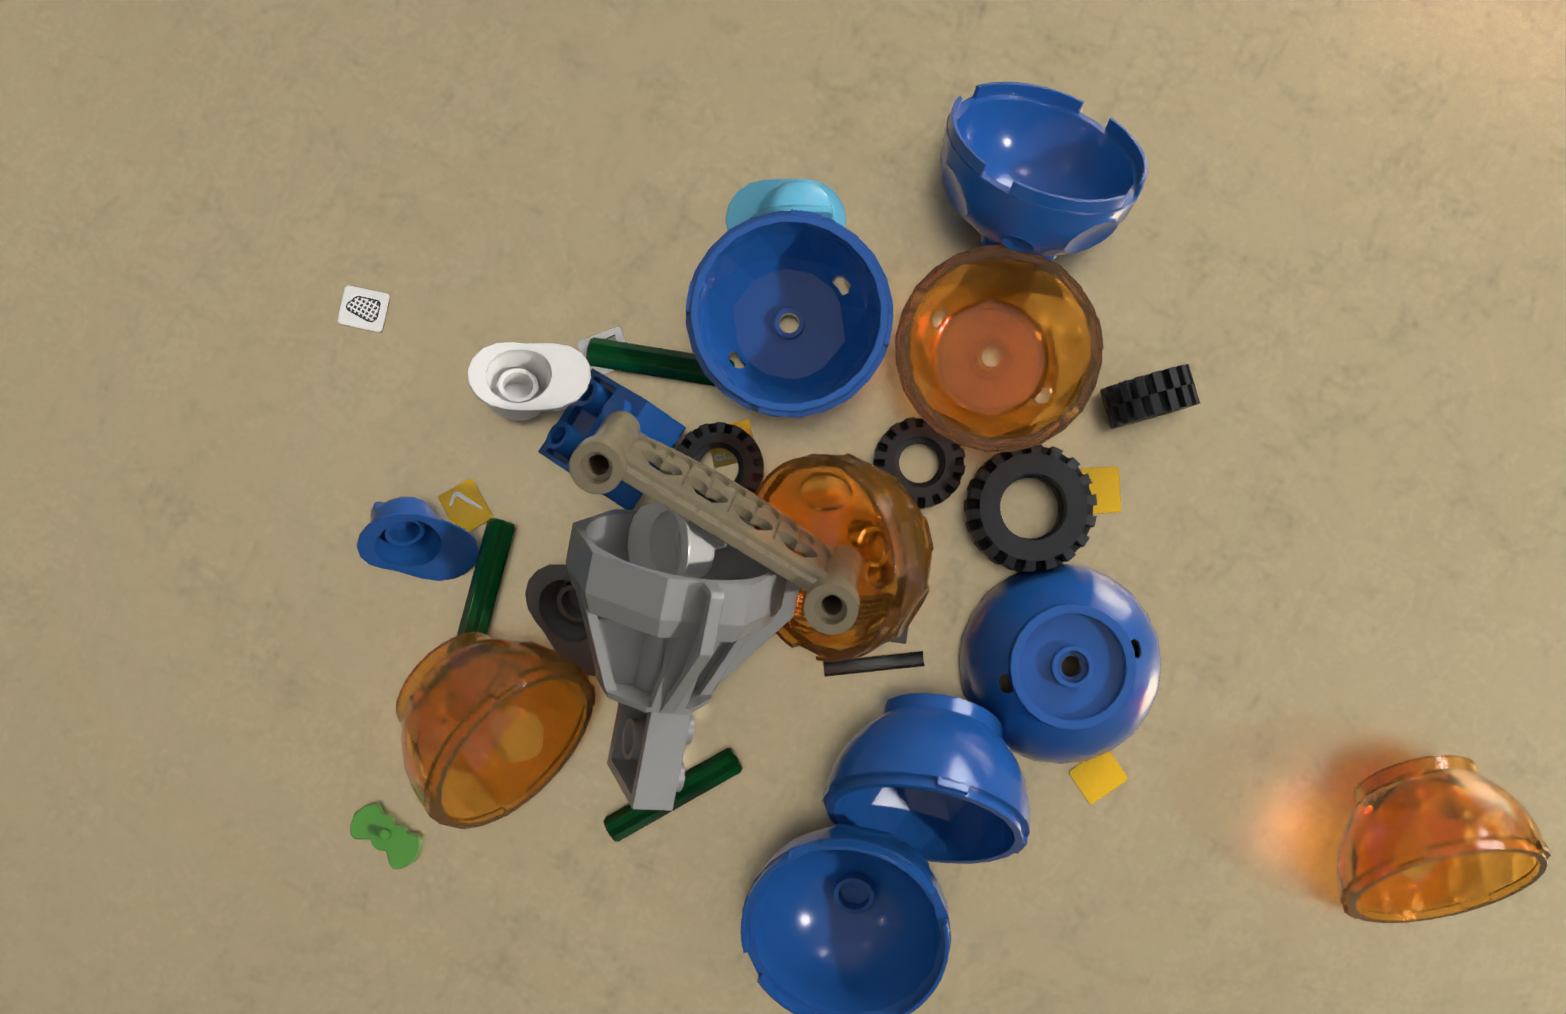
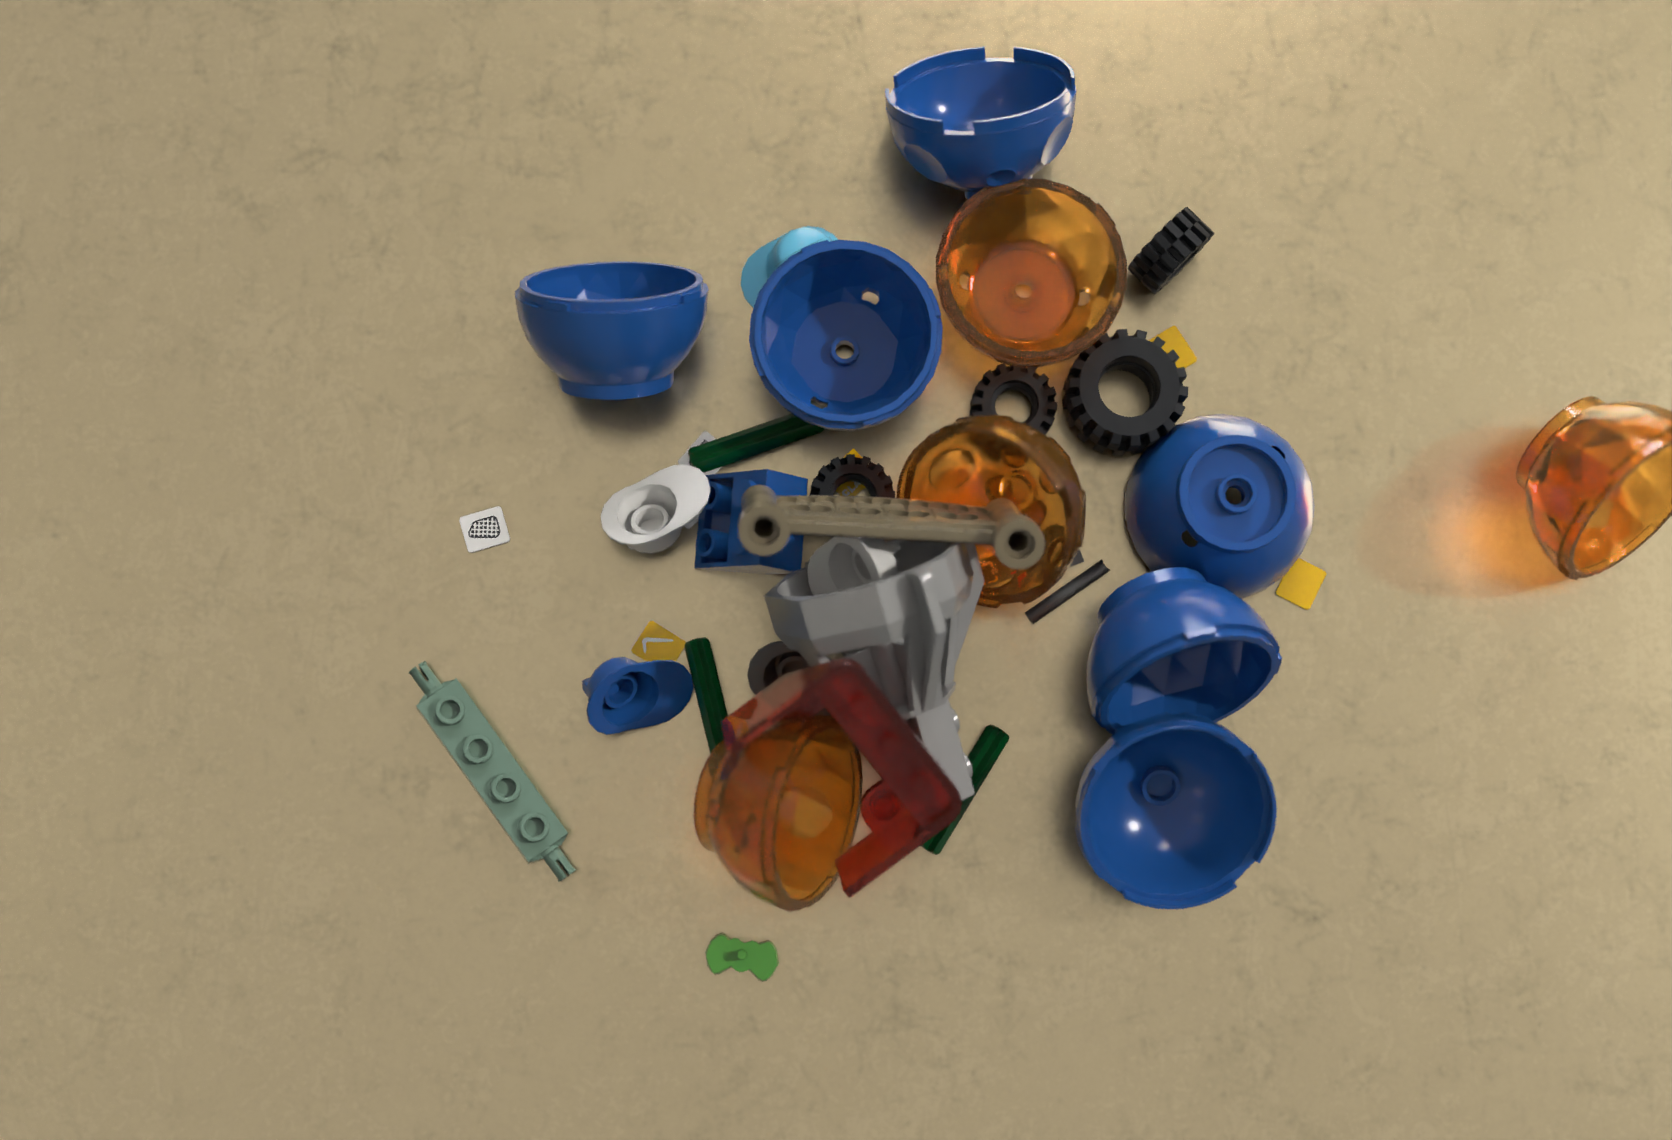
camera: 30 degrees left, 5 degrees down
none -> sand green plate [409,661,576,882]
none -> blue piece [515,261,709,400]
none -> clear red windscreen [721,658,962,898]

